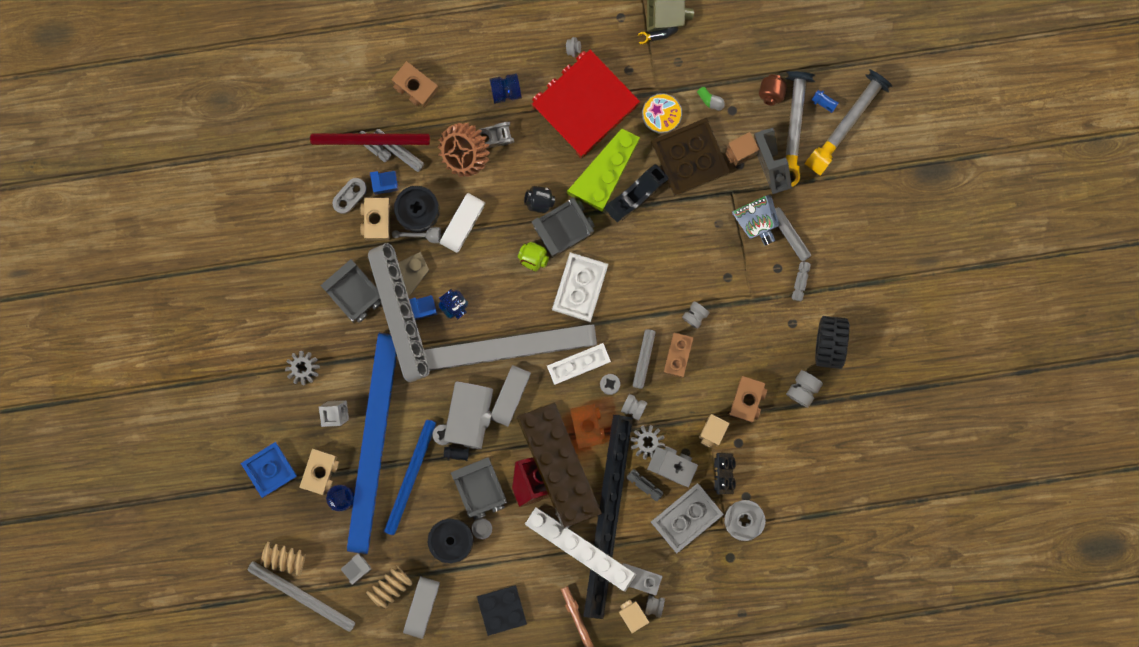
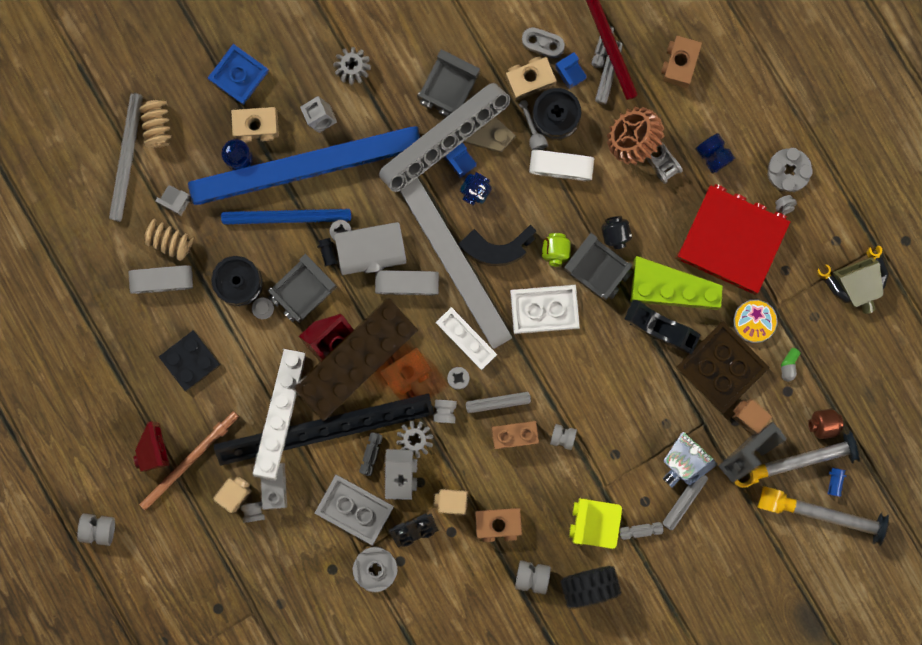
camera: 70 degrees right, 0 degrees up
none -> black arch [458,225,537,266]
none -> neon yellow bracket [569,498,622,549]
none -> light grey plate [767,148,813,192]

